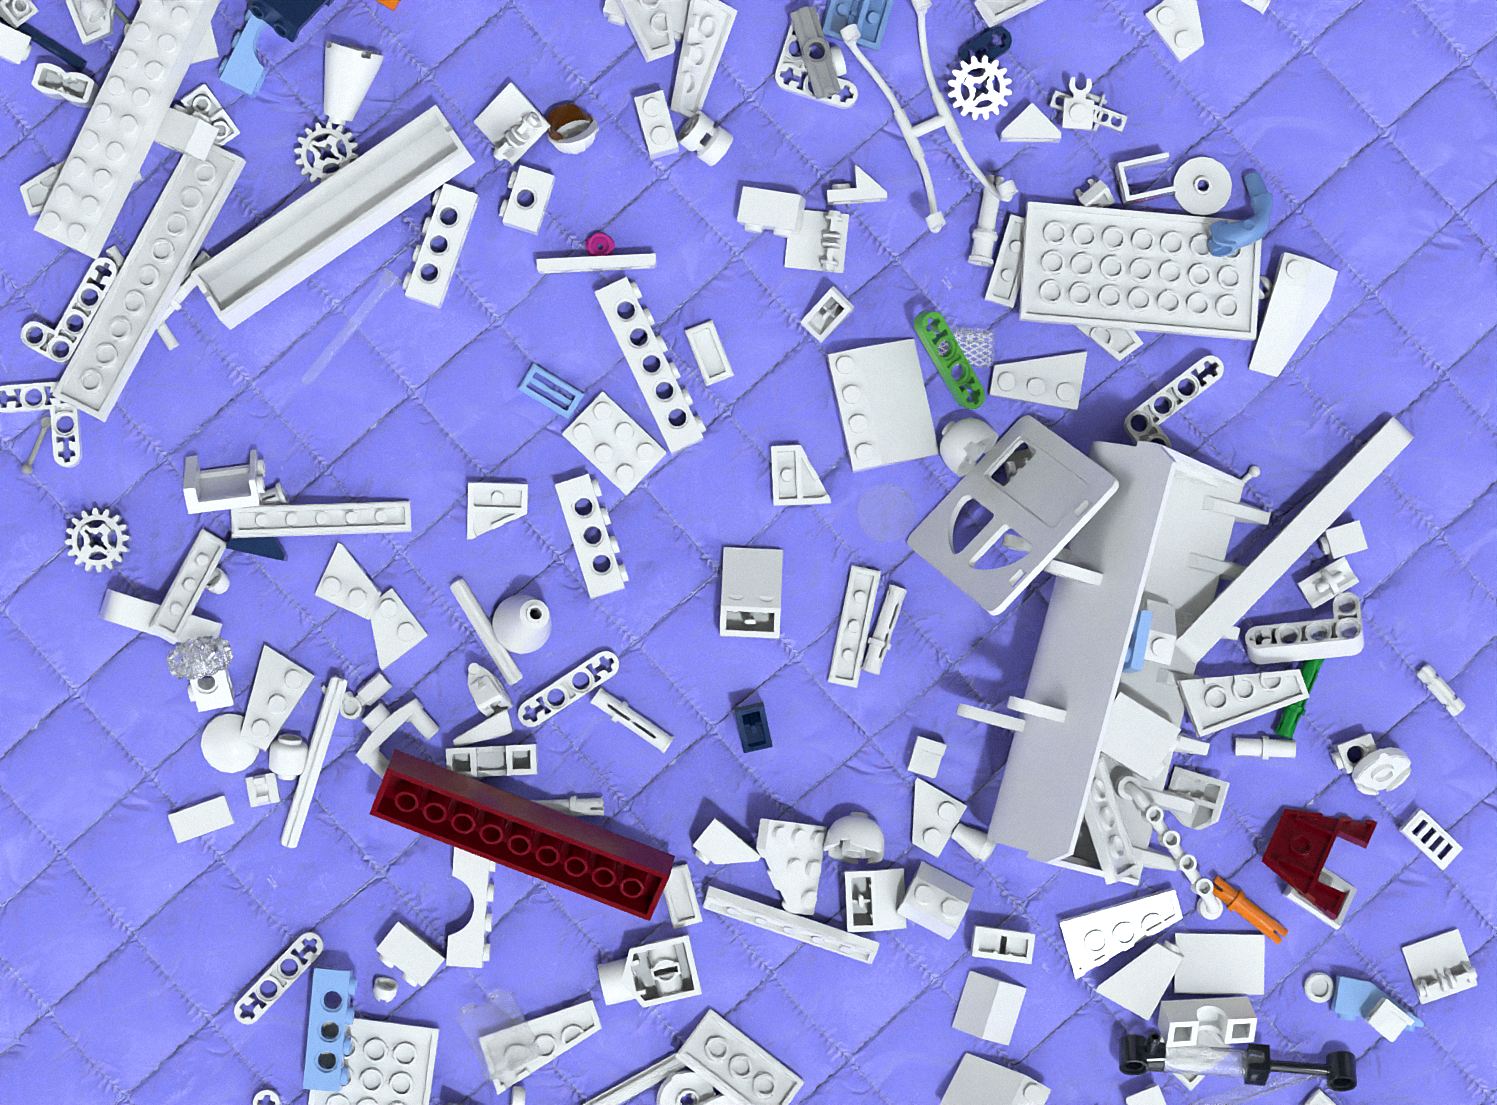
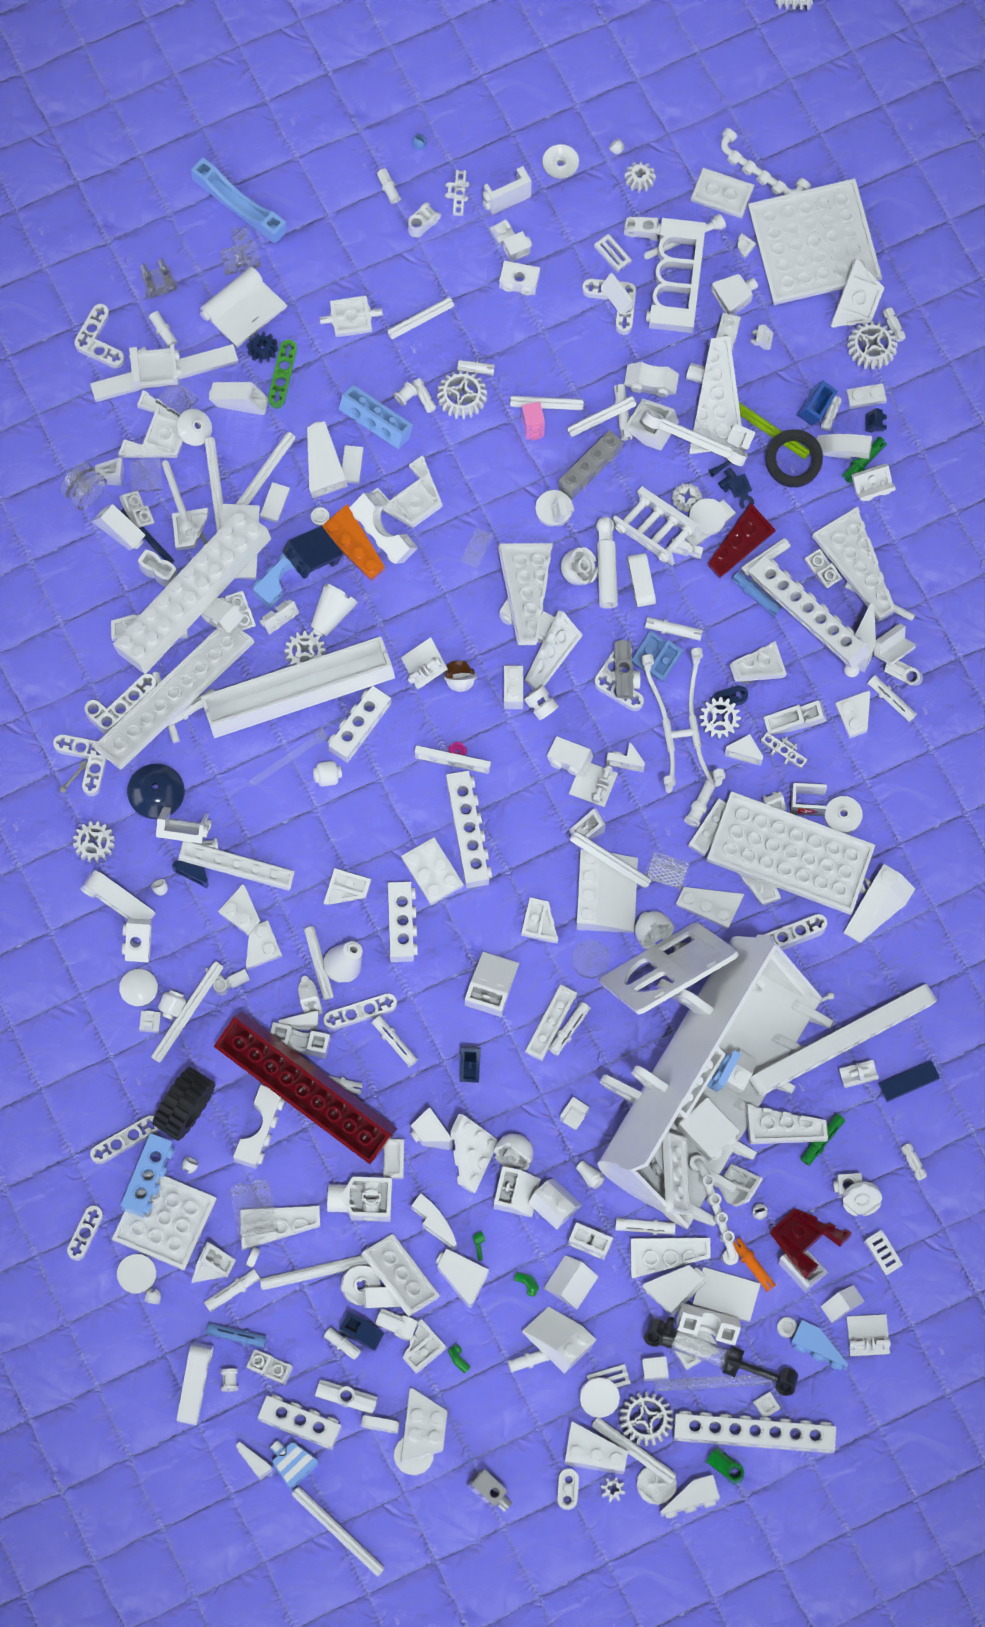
camera: 15 degrees right, 15 degrees down
white tile [148,529,227,644] -> none
clear gear [166,636,233,680] -> none
white tile [168,795,235,843] -> none
white wing [240,645,315,752] -> none
white connector [355,698,440,779] -> none
white brick [376,920,447,987] -> none
white brick [499,165,555,236] -> none
light blue tile [518,364,584,420] -> none
white tile [685,320,734,387] -> none
white tile [703,886,880,964] -> none
white wing [912,778,967,858] -> none
bright green beam [914,310,985,409] -> none
white plate [1062,77,1094,131] -> none
medium blue piece [1207,172,1274,257] -> none
white pin [1235,736,1296,760] -> none
white beam [1245,592,1364,664] -> none
white brick [1319,520,1368,560] -> none
white panel [1364,997,1415,1042] -> none
none -> dark blue dish [127,764,185,819]
none -> black tyre [152,1067,215,1141]
none -> white hinge [259,599,299,635]
none -> white head [313,761,342,787]
none -> white slope [411,1194,457,1251]
none -> white slope [436,1249,489,1308]
none -> green hand [473,1232,486,1261]
none -> green arm [514,1271,539,1297]
none -> white axle [570,831,651,888]
none -> white pin [616,1218,676,1235]
none -> white hinge [752,1204,768,1220]
none -> white slope [764,700,827,735]
none -> white slope [821,1285,865,1323]
none -> dark blue tile [878,1061,940,1102]

